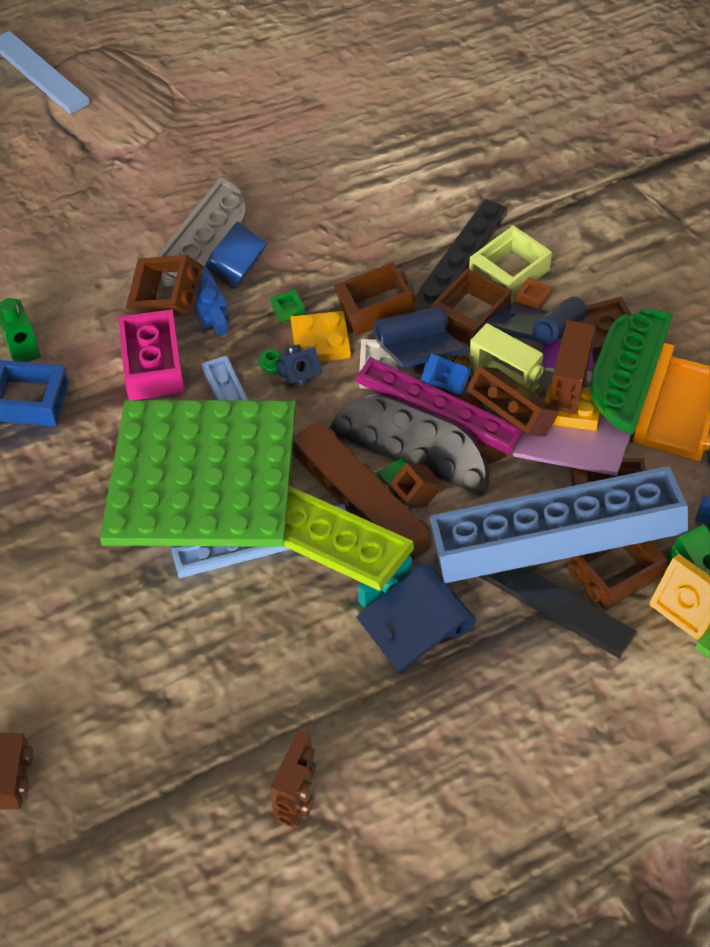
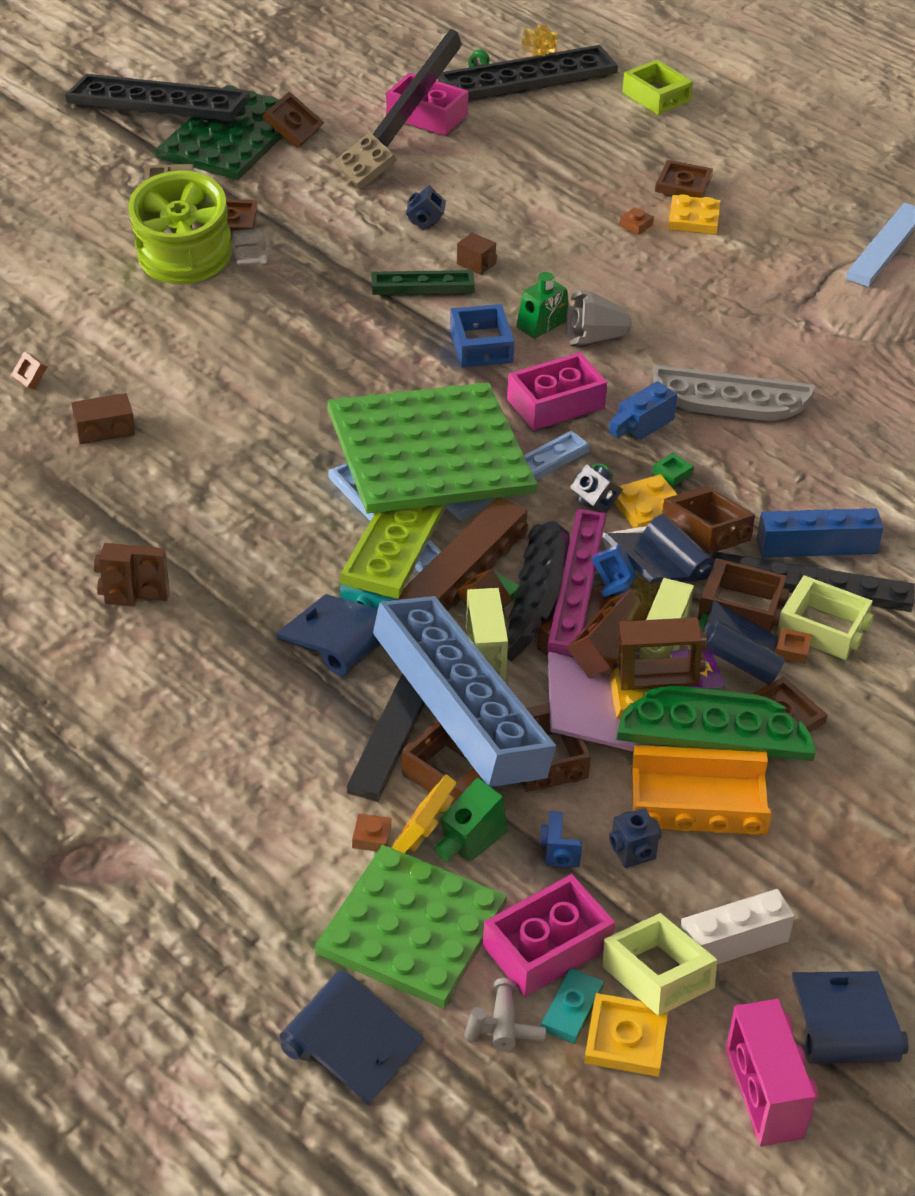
camera: 70 degrees right, 10 degrees down
reddish brown window [126,254,203,317] -> none
blue piece [205,221,267,288] -> none
none -> dark orange plate [352,813,392,852]
none -> yellowish green window [466,588,508,683]
none -> light grey cone [566,290,632,346]
none -> blue wedge [757,508,883,558]

